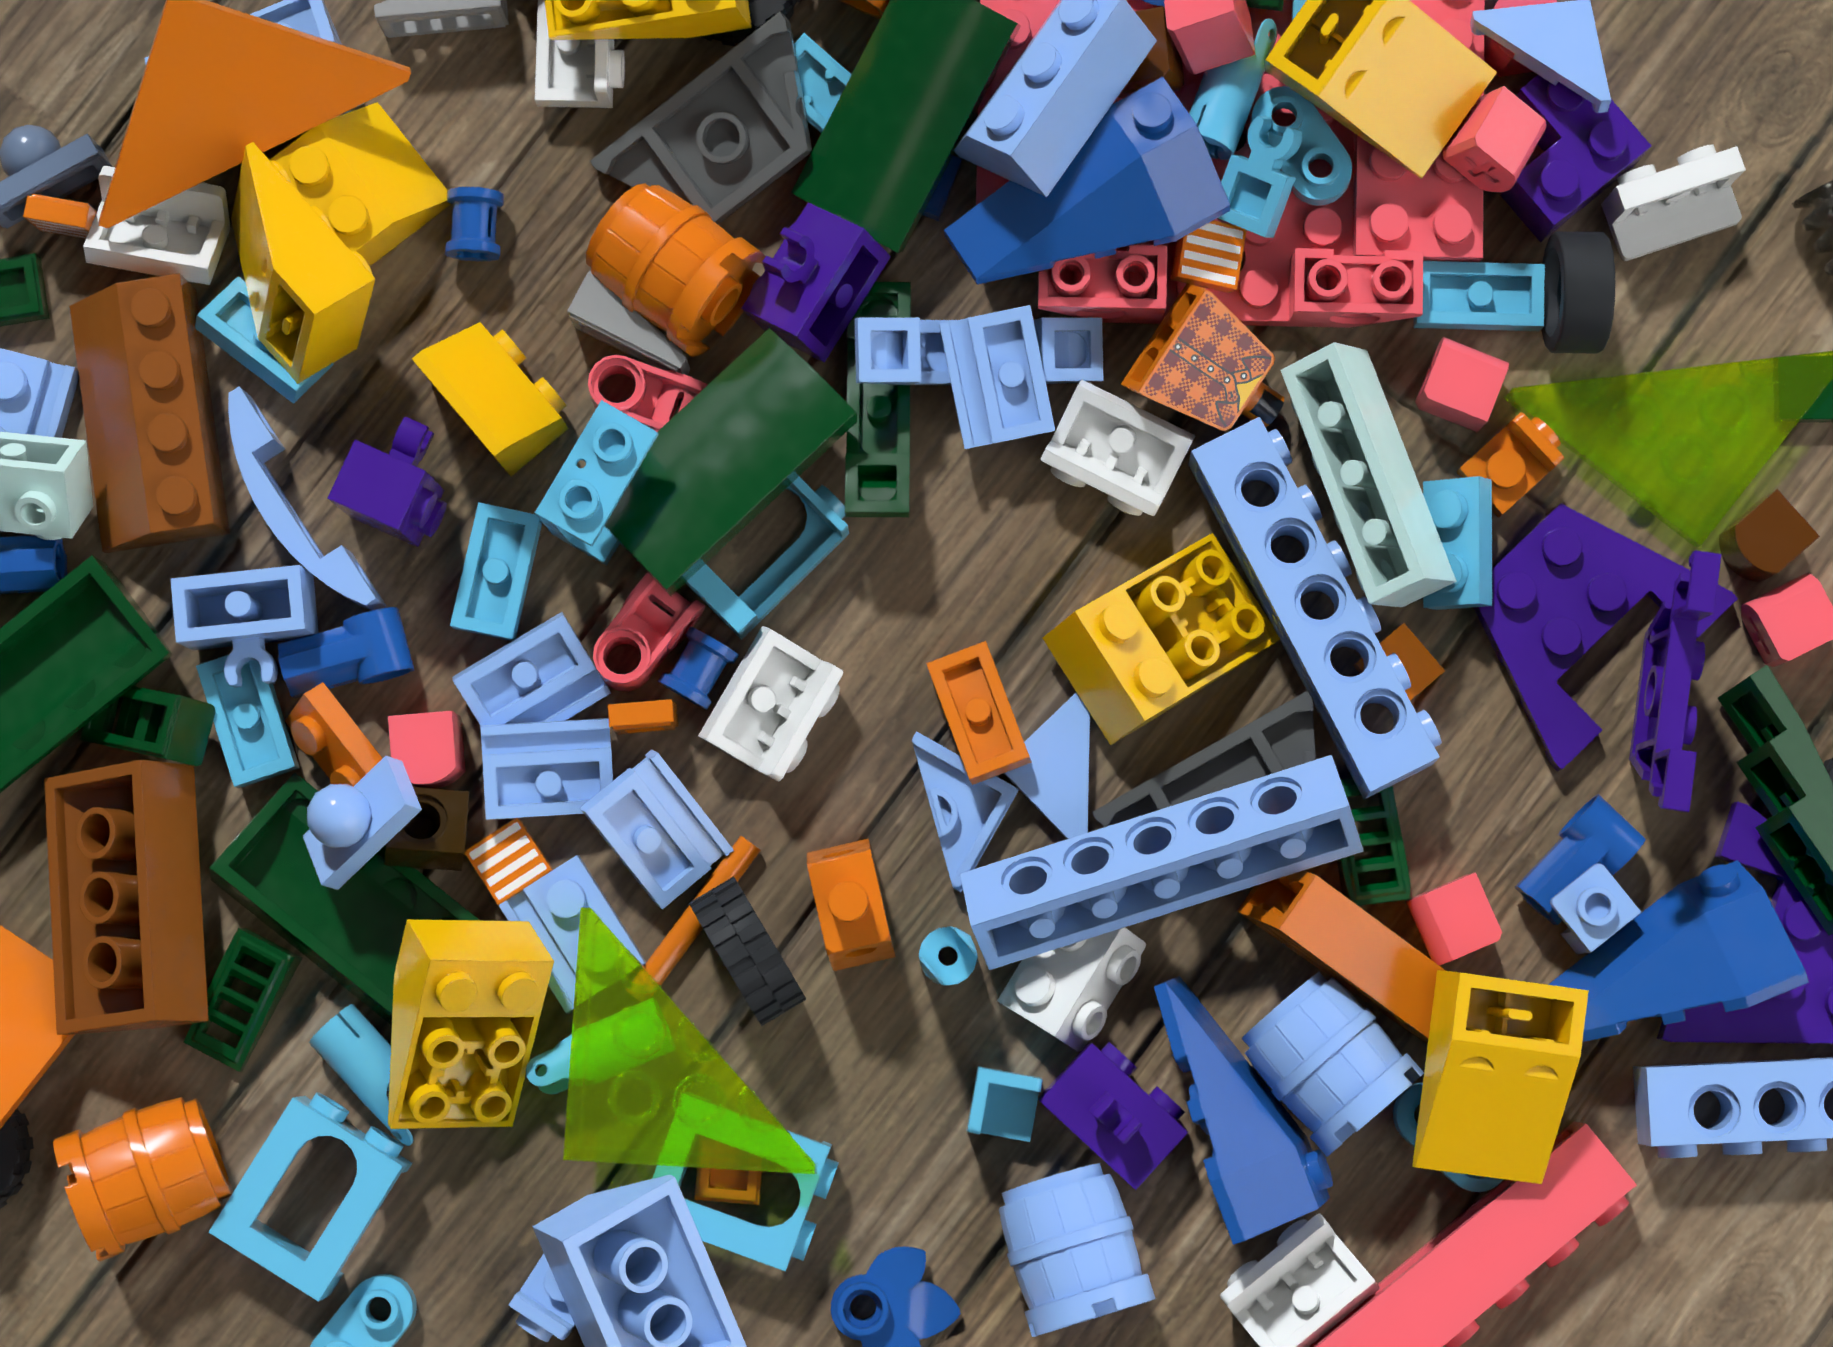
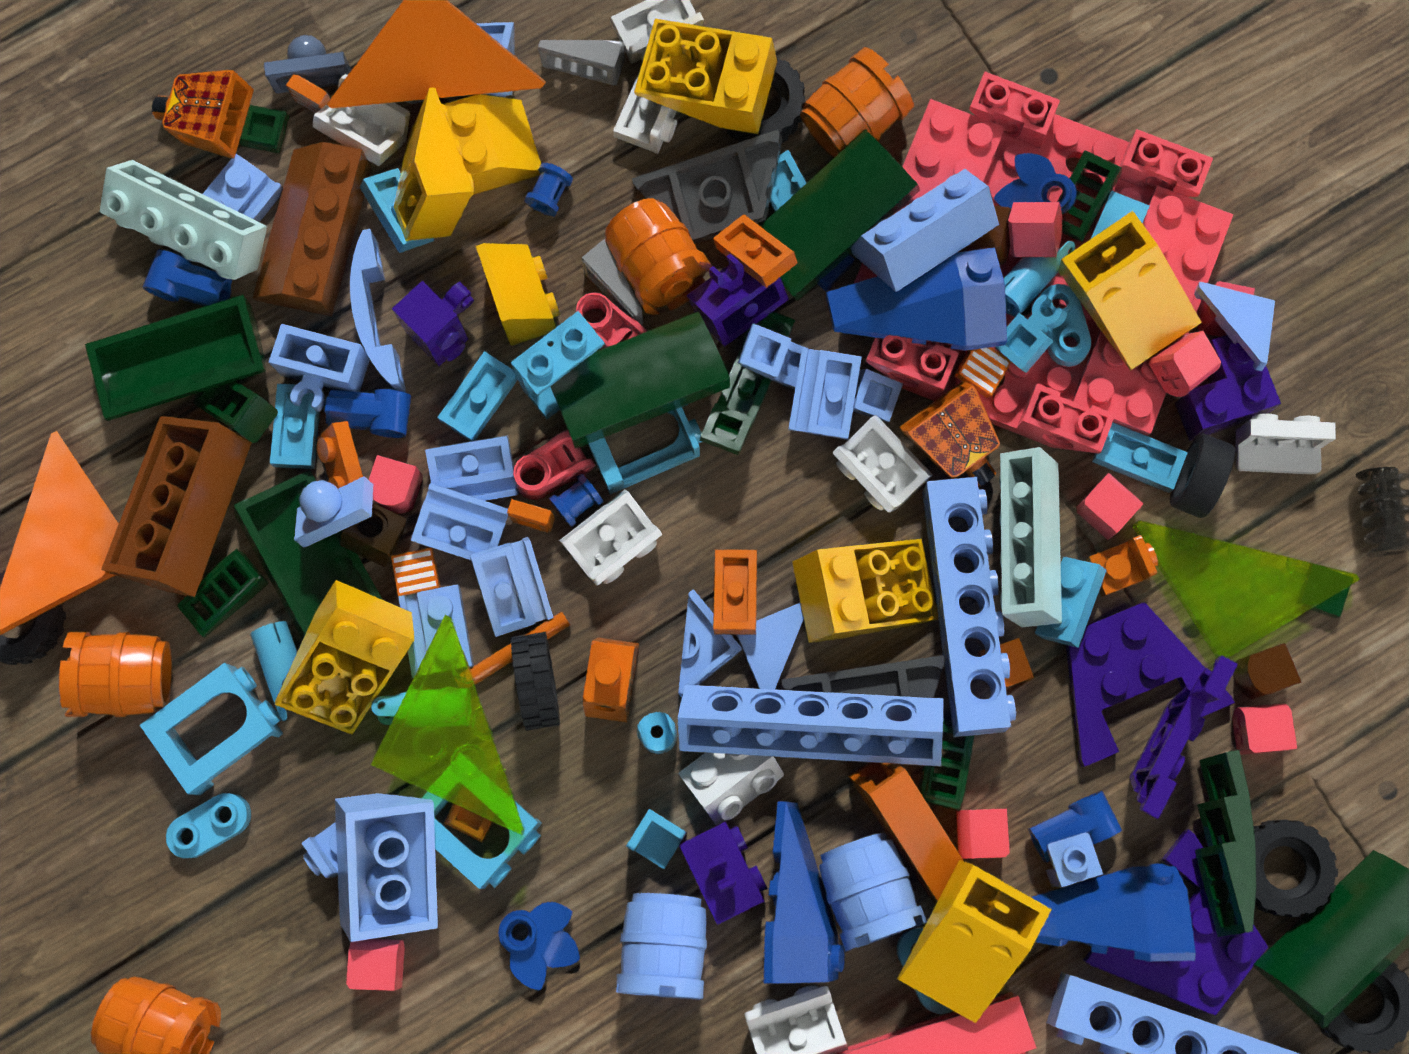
camera: 20 degrees right, 5 degrees down
none -> orange plate [713,214,798,288]

